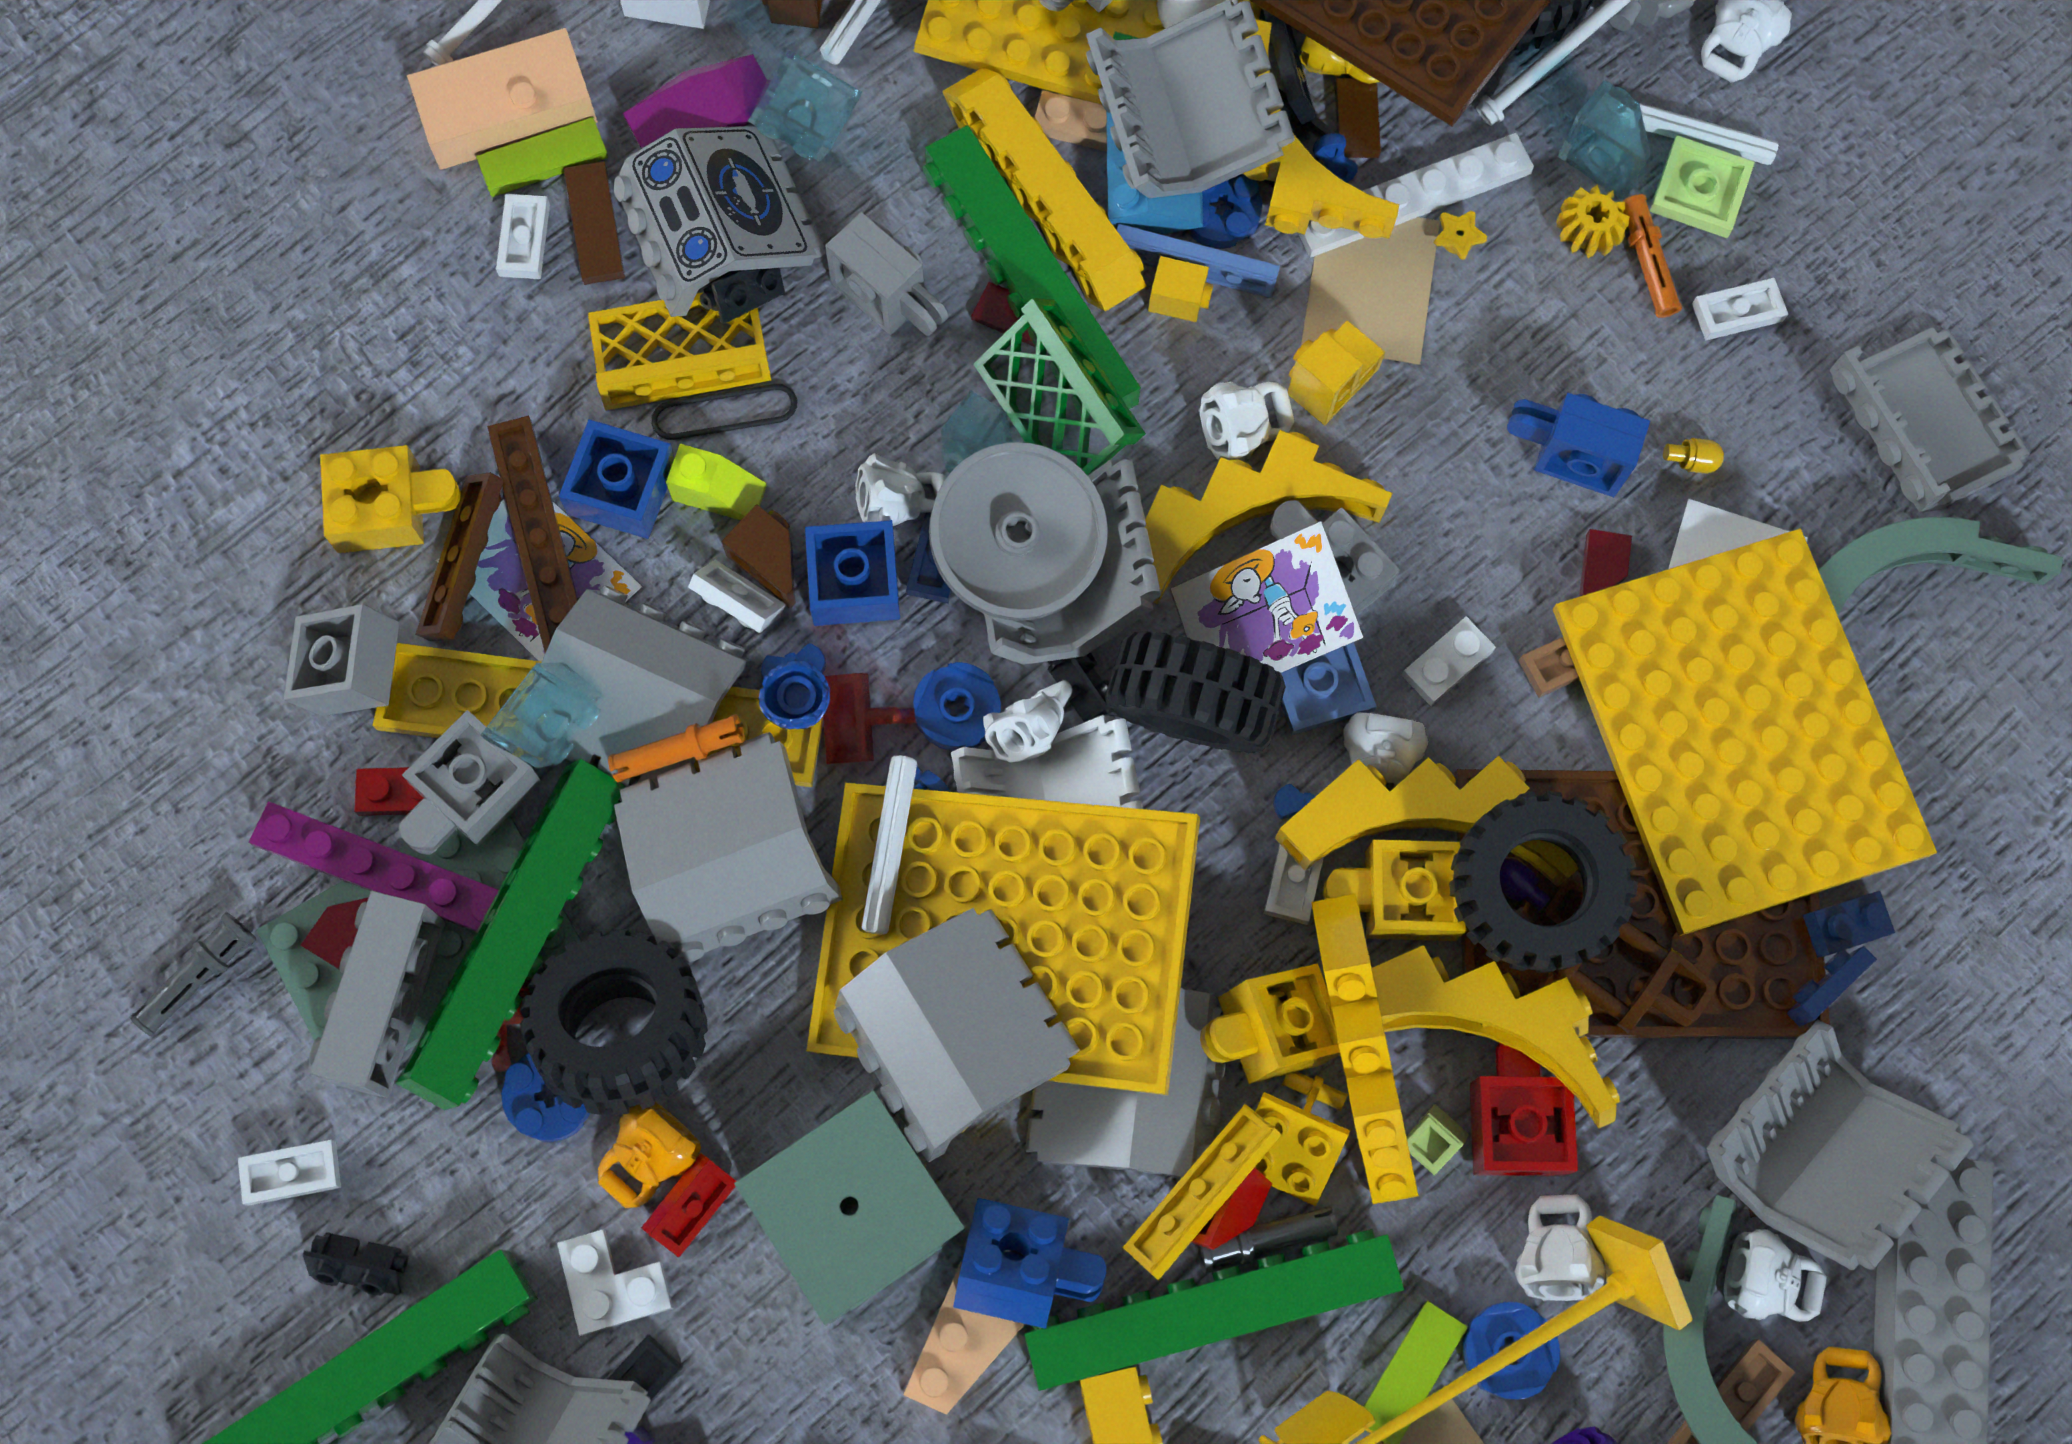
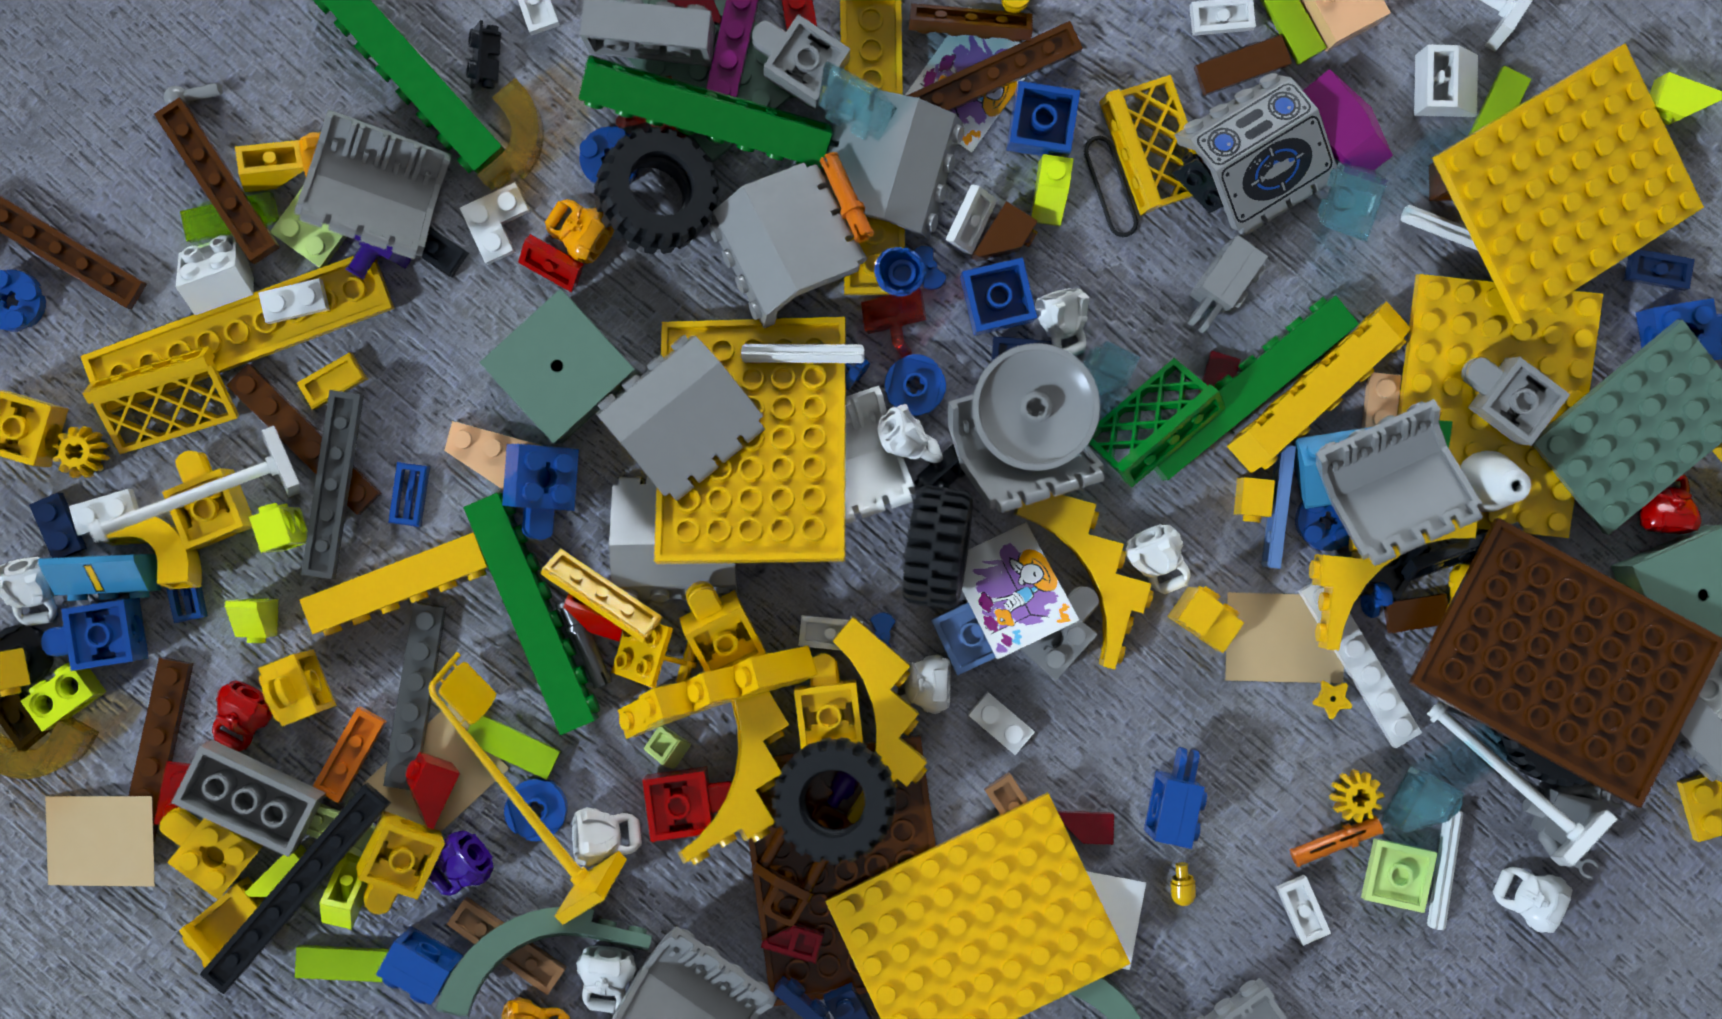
camera: 85 degrees right, 15 degrees up
none -> clear yellow arch [477,77,544,191]
none -> dark red tile [761,923,825,964]

